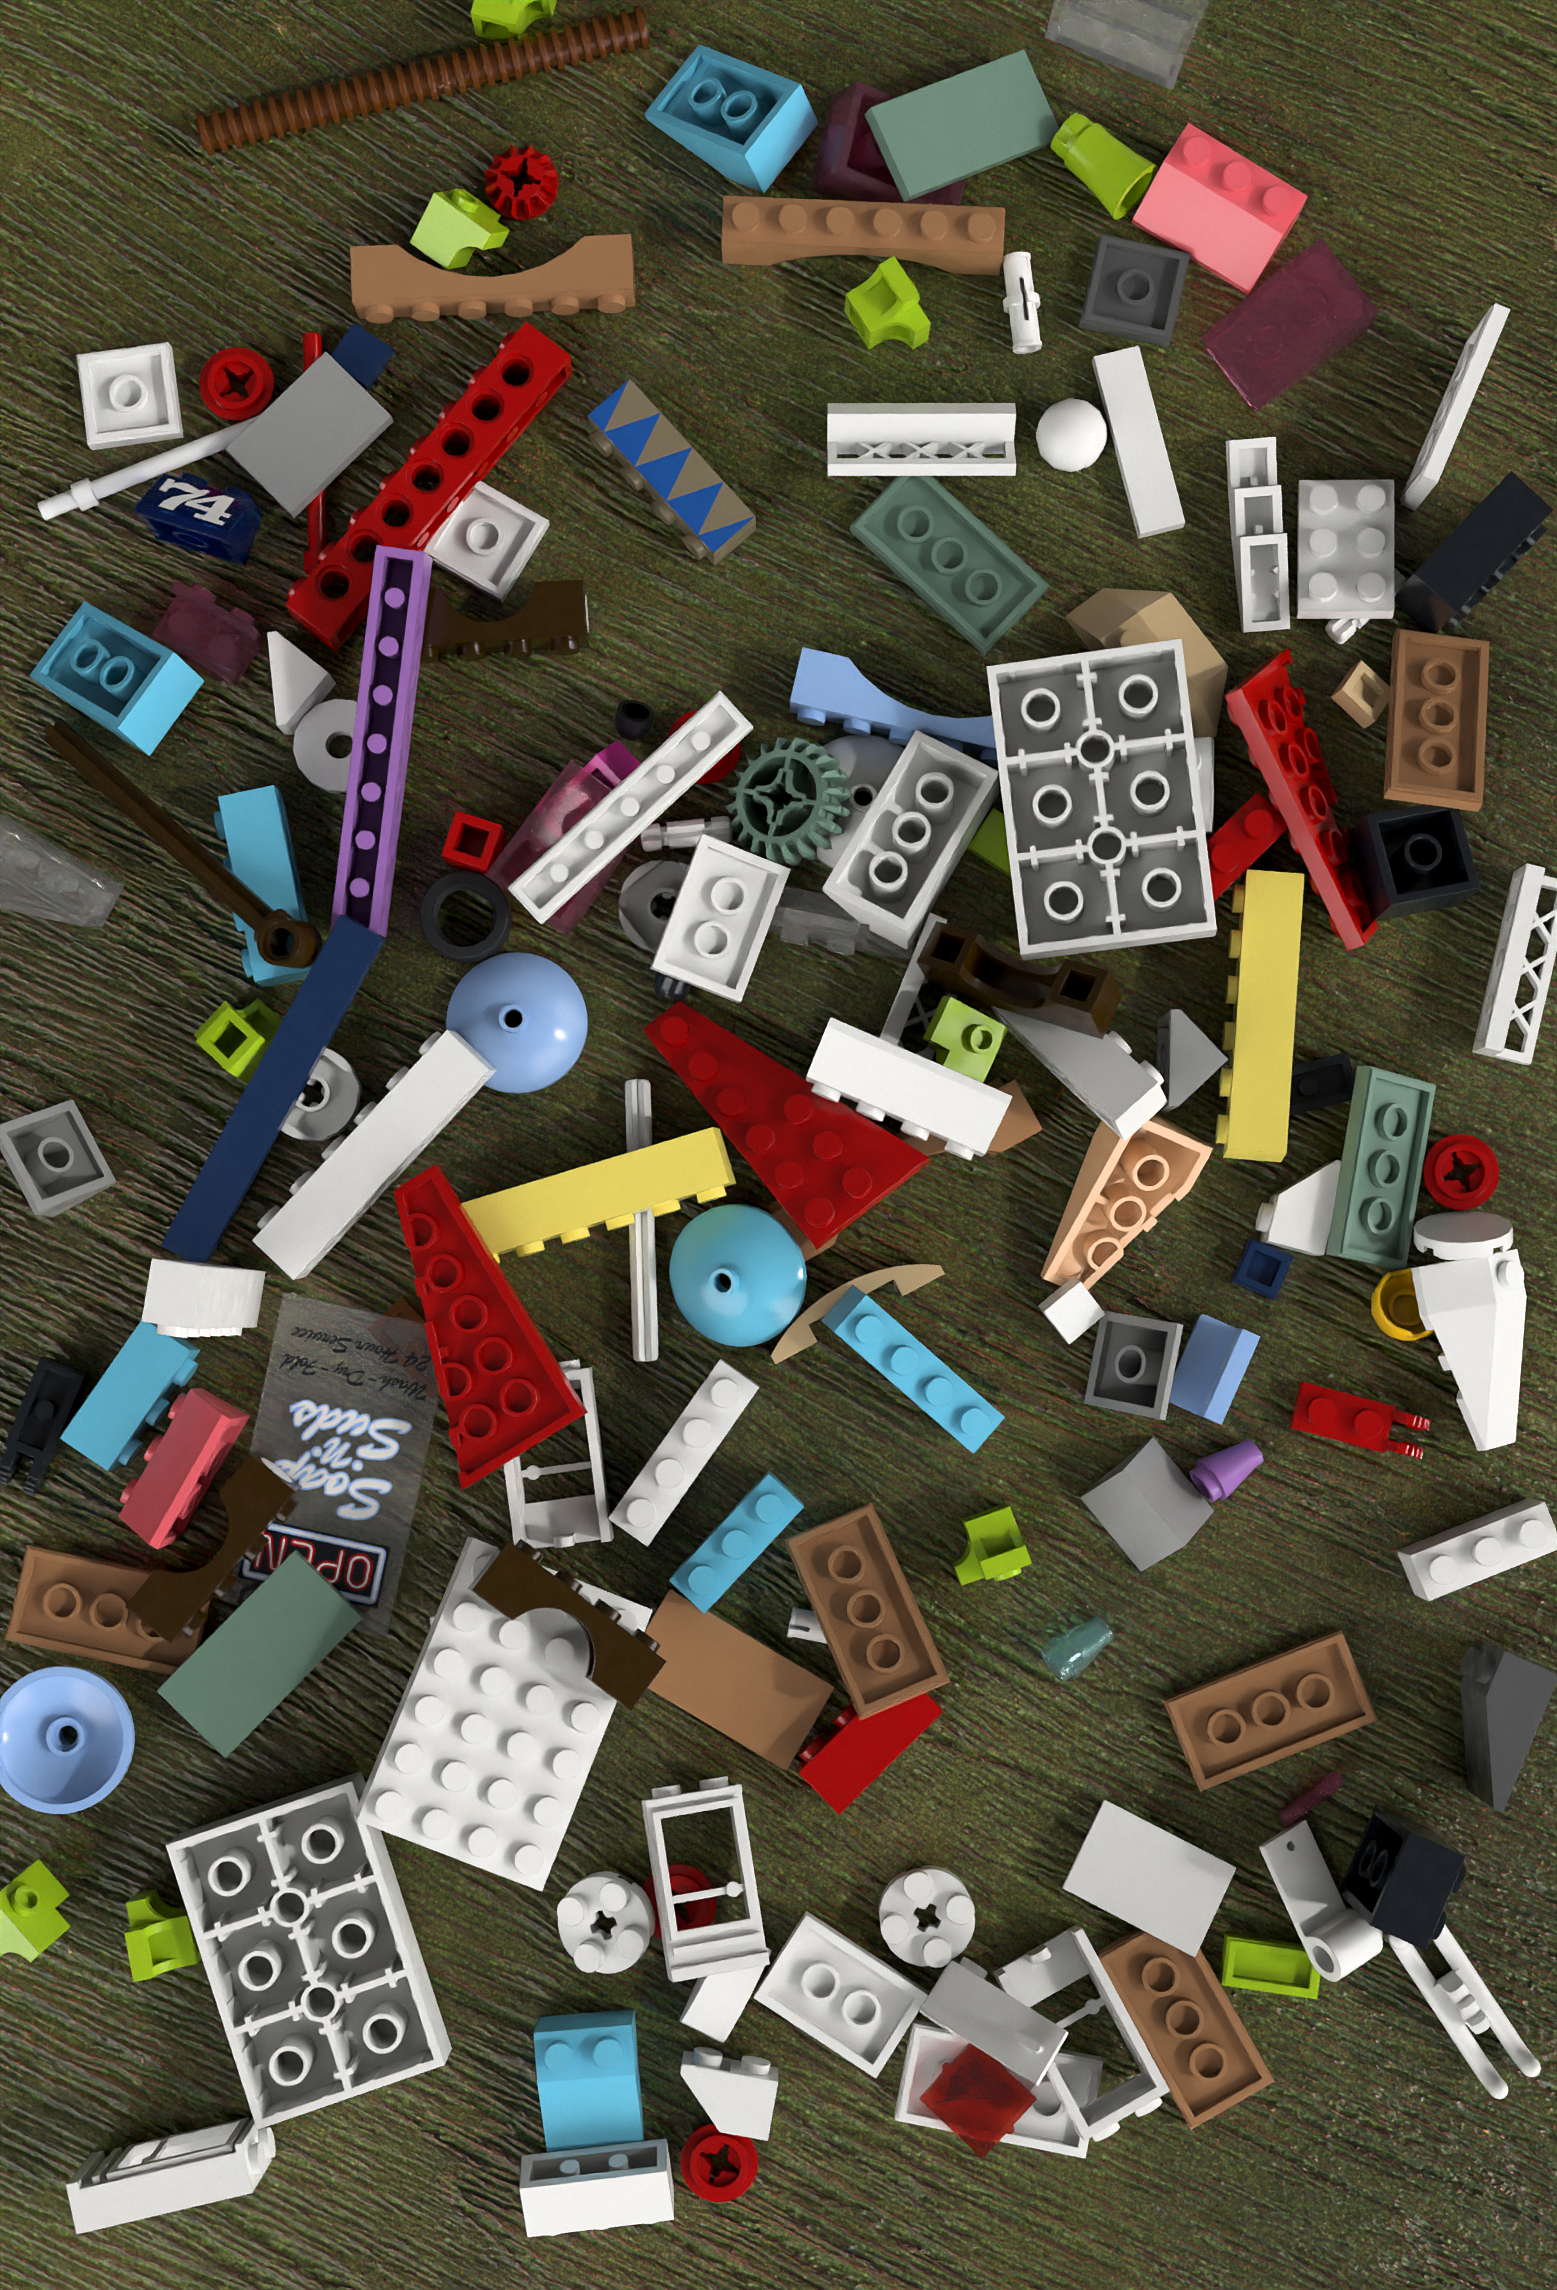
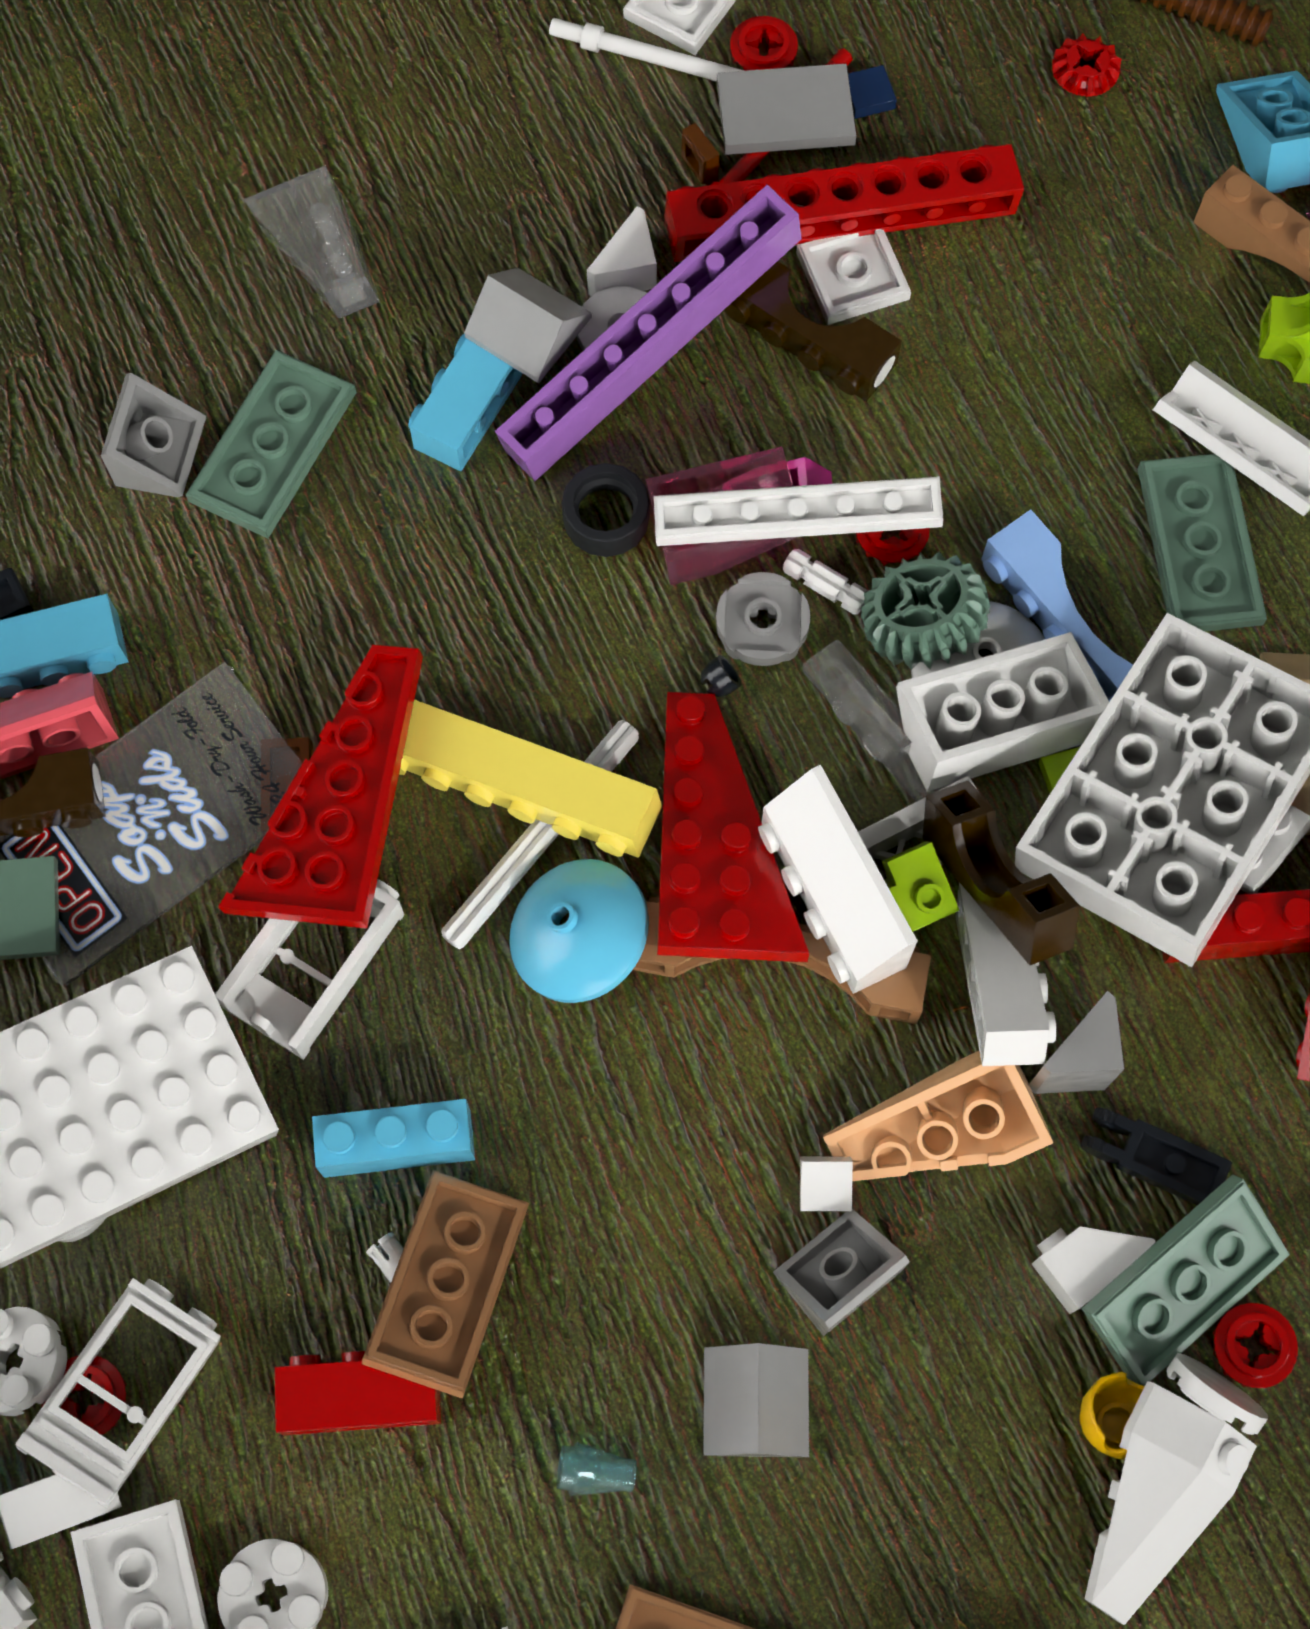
camera: 40 degrees right, 15 degrees down
medium azure slope [29,601,204,756] -> none
dark brown piece [43,719,322,969] -> none
clear blue slope [134,472,262,567] -> none
white brick [141,1258,266,1338] -> none
clear pink bracket [152,581,264,686] -> none
dark blue tile [161,914,386,1263] -> none
lime brick [194,998,283,1084] -> none
white brick [252,1030,497,1280] -> none
white plate [281,1048,362,1141] -> none
medium nougat arch [350,234,636,324] -> none
lime brick [410,188,510,270] -> none
red brick [441,811,508,880] -> none
light blue dish [446,952,588,1094] -> none
dark brown arch [468,1539,667,1710] -> none
dark tan brick [588,379,756,566] -> none
white brick [608,1359,760,1547] -> none
black hinge [615,700,654,741] -> none
medium nougat tile [645,1587,835,1771] -> none
white plate [650,834,791,1003] -> none
tan slope [771,1264,945,1364] -> none
medium azure brick [821,1284,1005,1454] -> none
lime brick [952,1503,1032,1586] -> none
light blue panel [1169,1314,1260,1425] -> none
medium lavender cone [1189,1438,1264,1503] -> none
light yellow brick [1216,869,1305,1163] -> none
dark blue tile [1229,1237,1294,1300] -> none
red hinge [1289,1381,1431,1459] -> none
none -> sand green tile [186,350,357,539]
none -> light grey slope [464,268,592,383]
none -> reddish brown tile [681,123,719,186]

